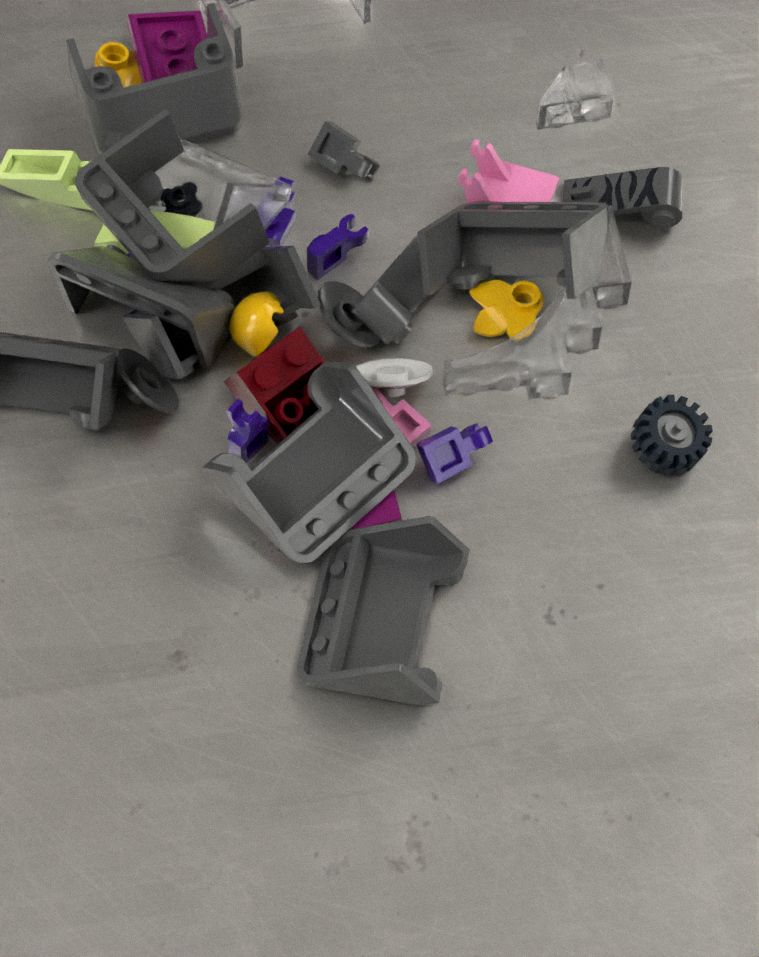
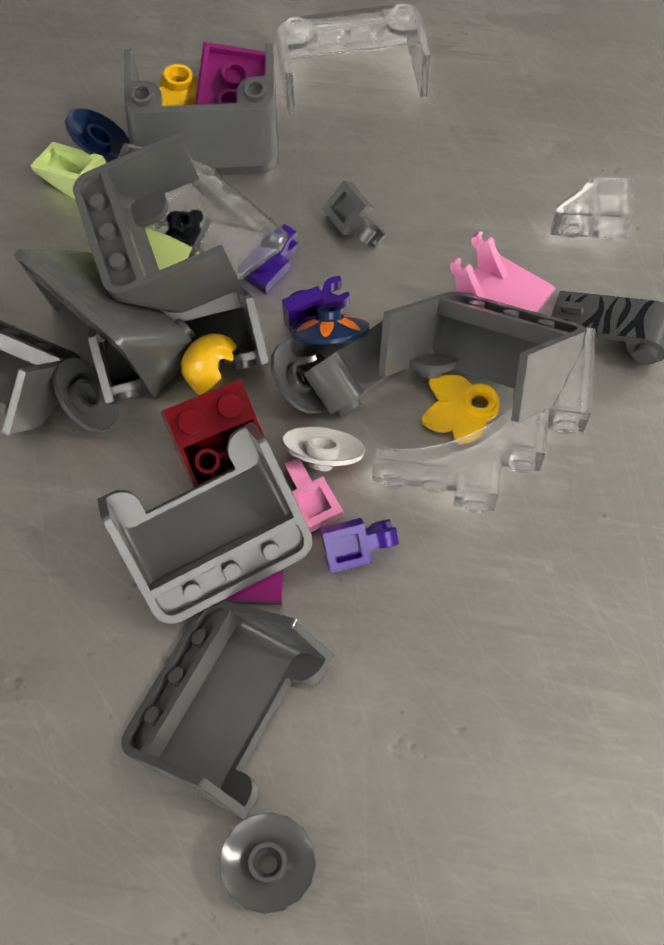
camera: 20 degrees right, 5 degrees up
dark purple plate [226,399,269,464] -> none
black wheel [631,395,713,476] -> none
none -> dark blue dish [65,108,131,163]
none -> dark grey dish [219,812,316,914]
none -> dark blue dish [291,306,370,345]

